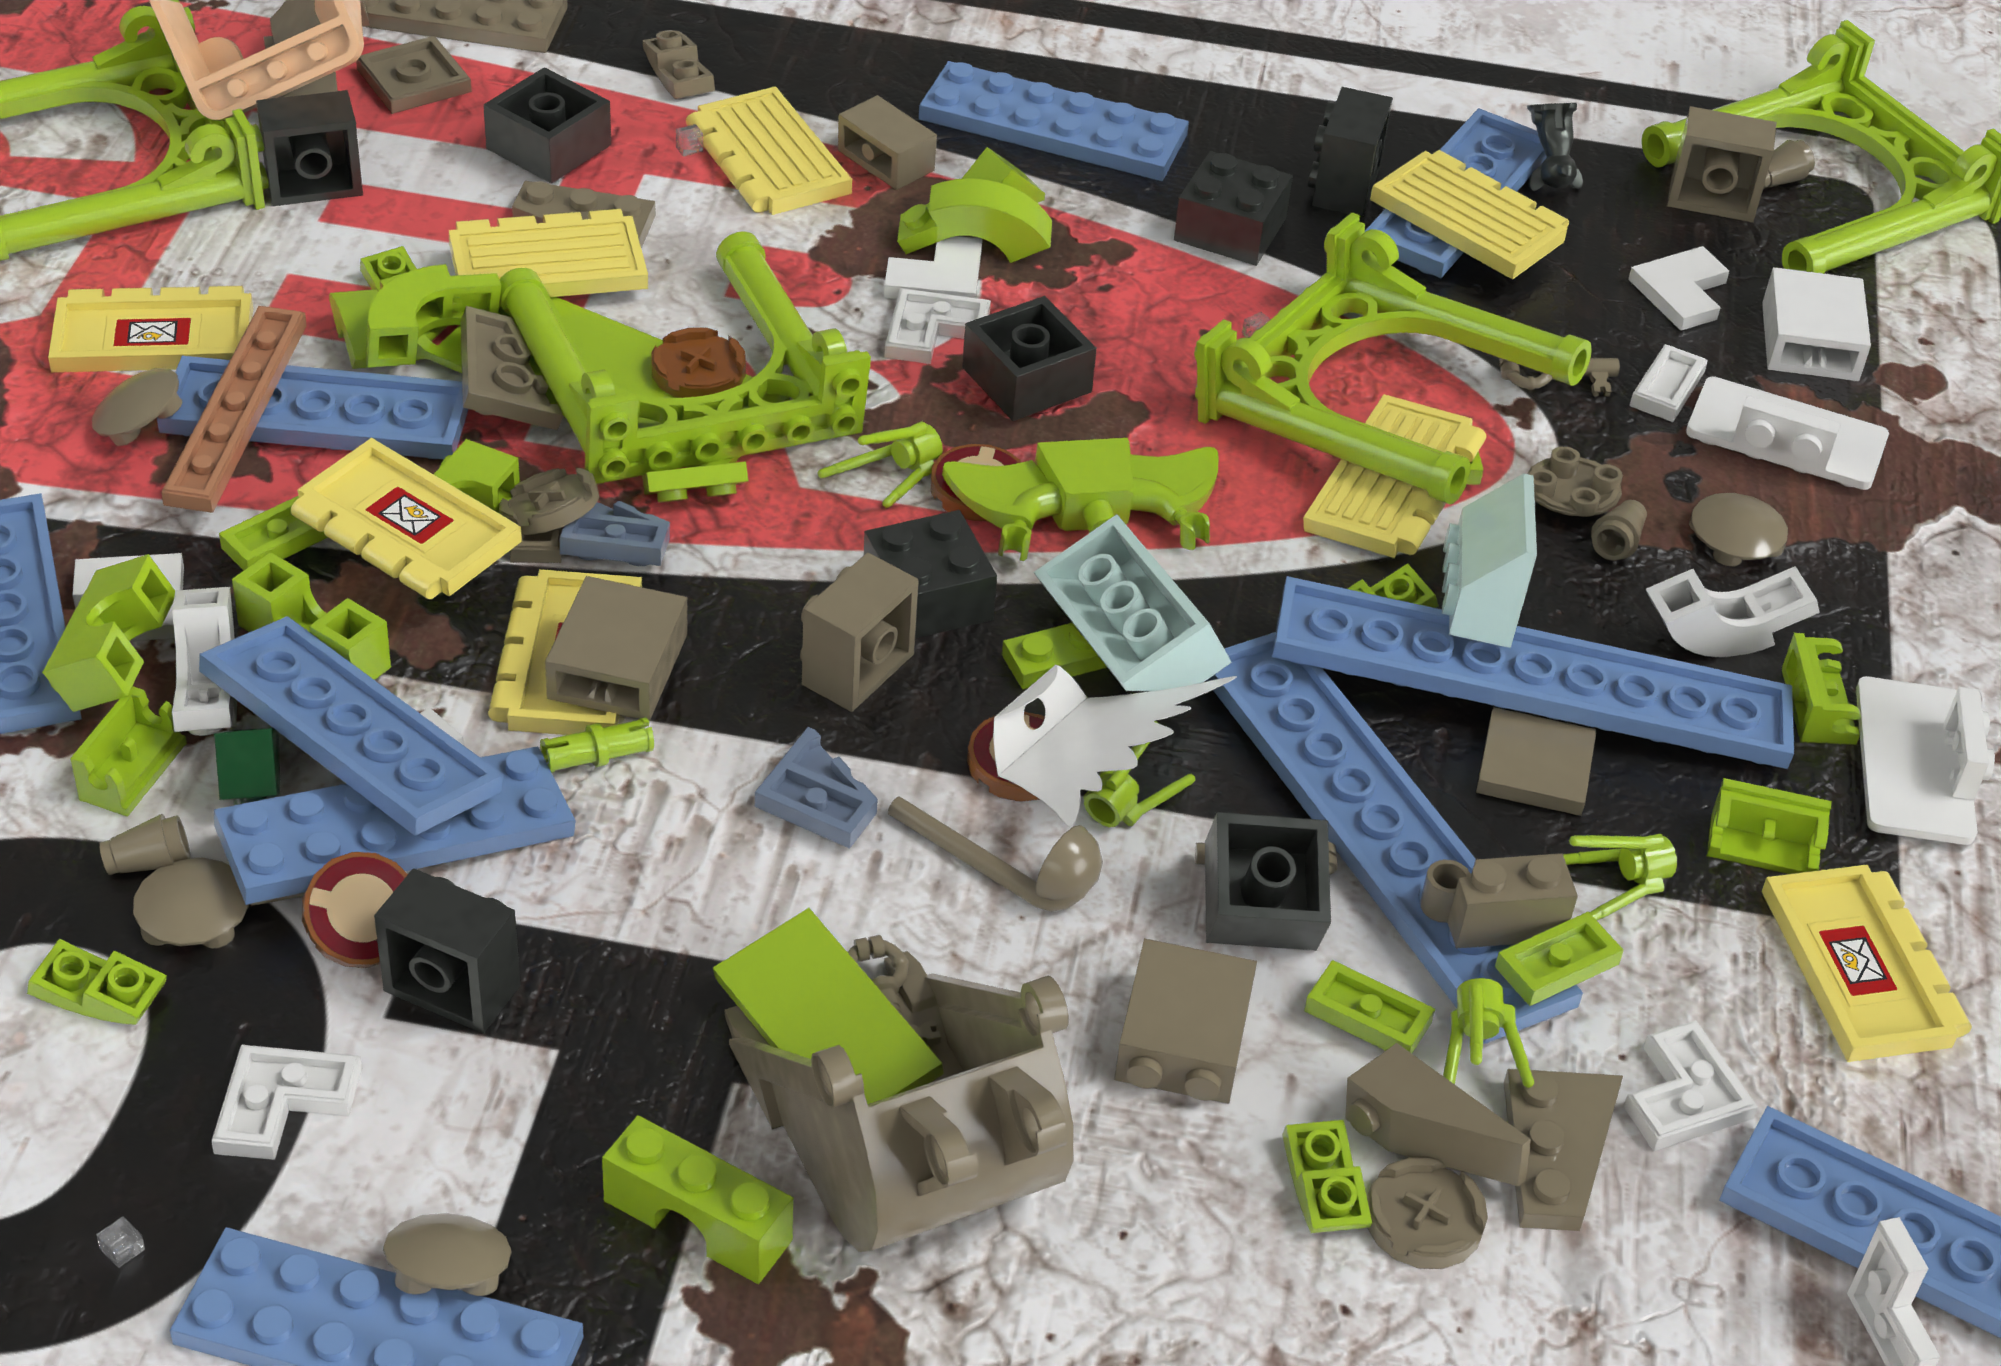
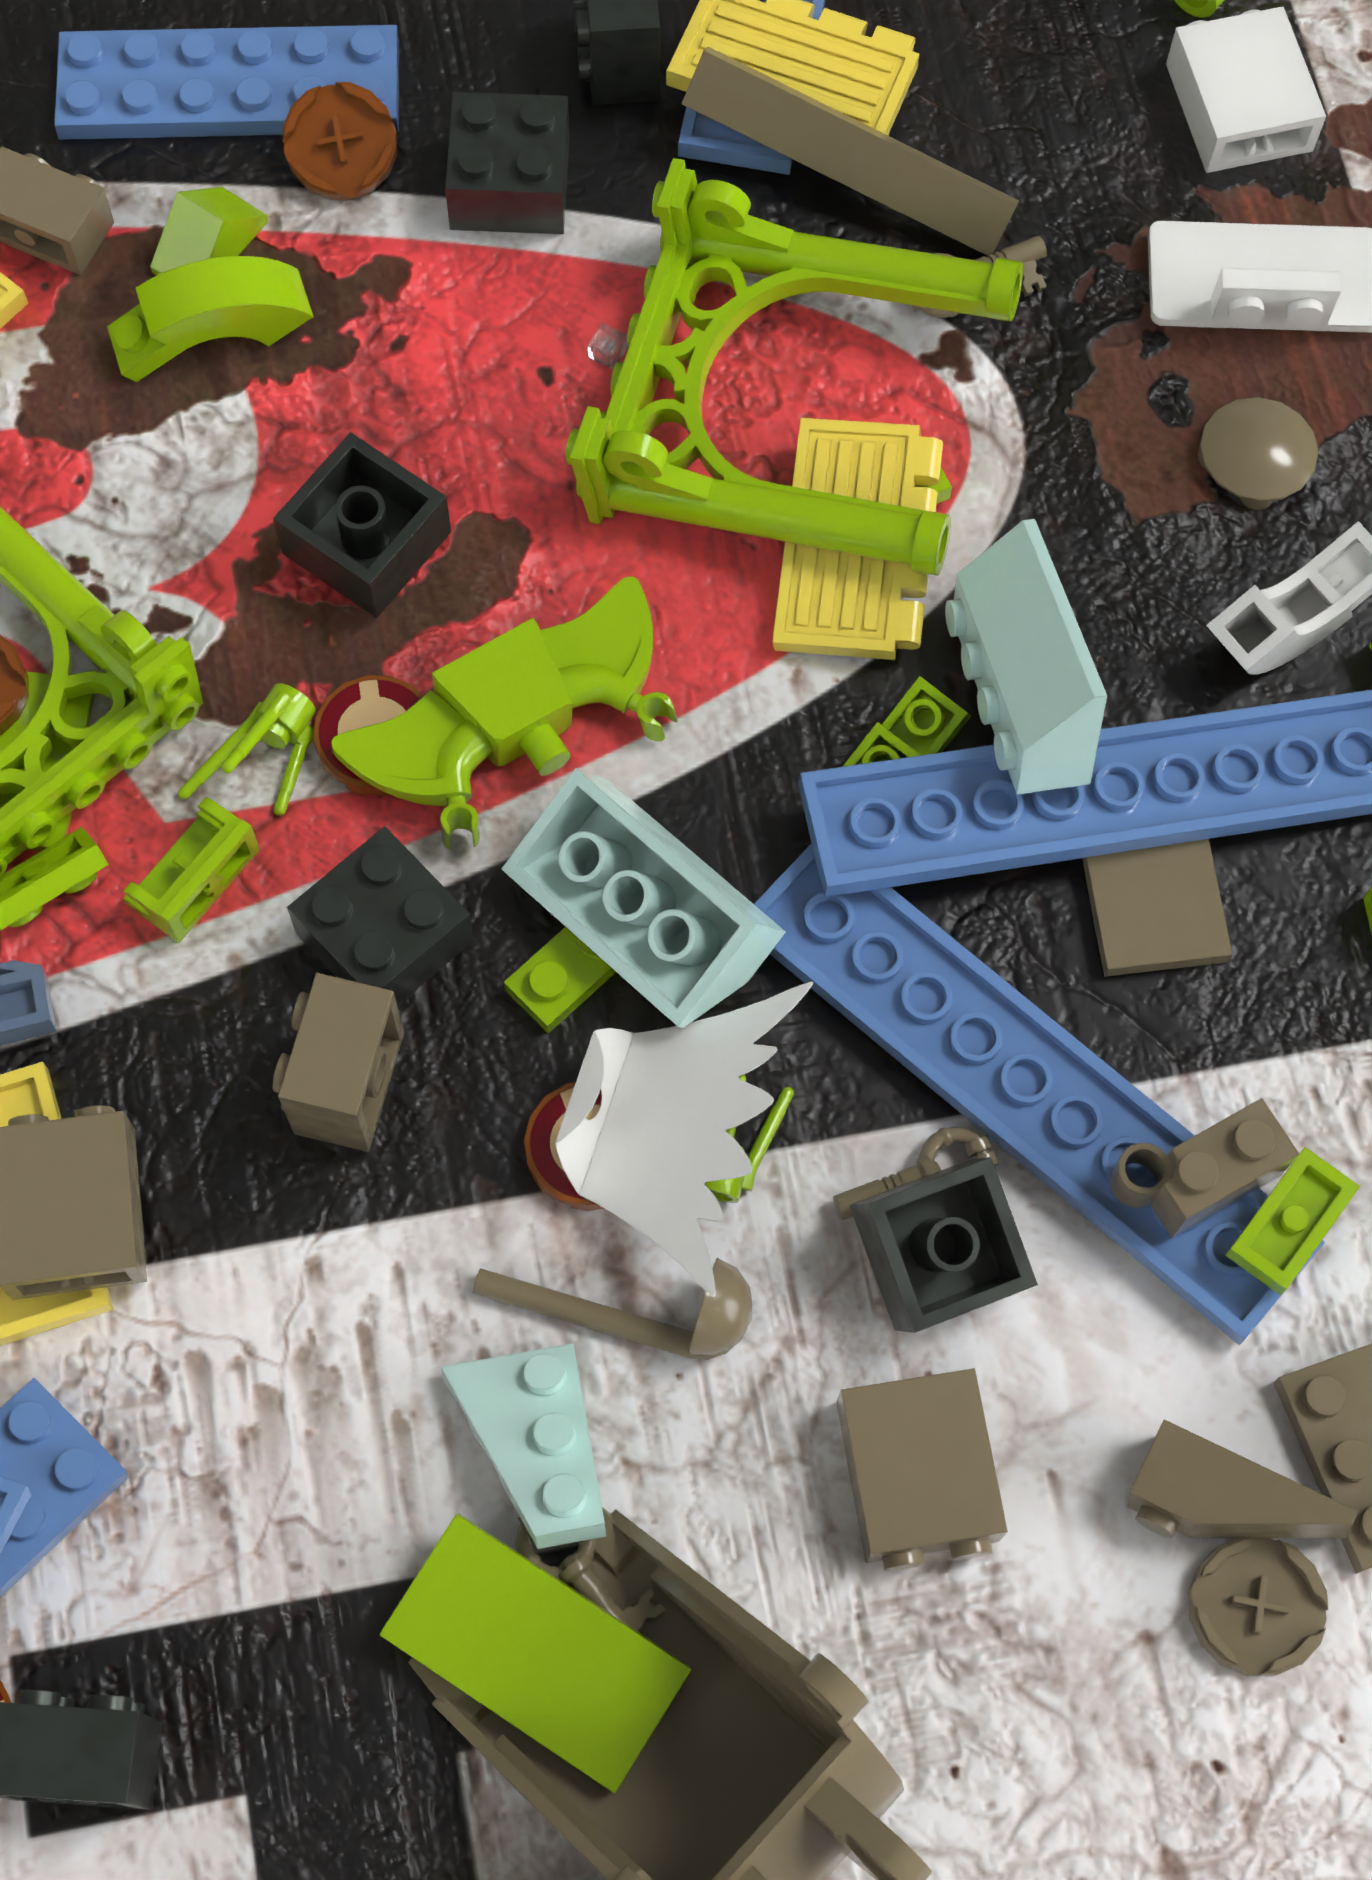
camera: 20 degrees left, 25 degrees up
lime pin [540,717,654,773] -> none
sand blue wing [755,727,878,849] -> none
white tile [884,236,982,299] -> none
white tile [884,288,991,364] -> none
lime slope [1282,1120,1372,1233] -> none
lime plate [1304,960,1435,1053] -> none
lime plant [1443,978,1534,1088] -> none
dark tan dish [1527,447,1623,517] -> none
lime plant [1563,834,1677,920] -> none
dark tan cone [1591,500,1647,560] -> none
white tile [1628,246,1729,331] -> none
white tile [1630,344,1708,422] -> none
none -> lime hinge [123,797,260,943]
none -> dark orange tile [283,82,397,200]
none -> light aqua wing [441,1343,607,1549]
none -> dark tan tile [682,47,1019,255]

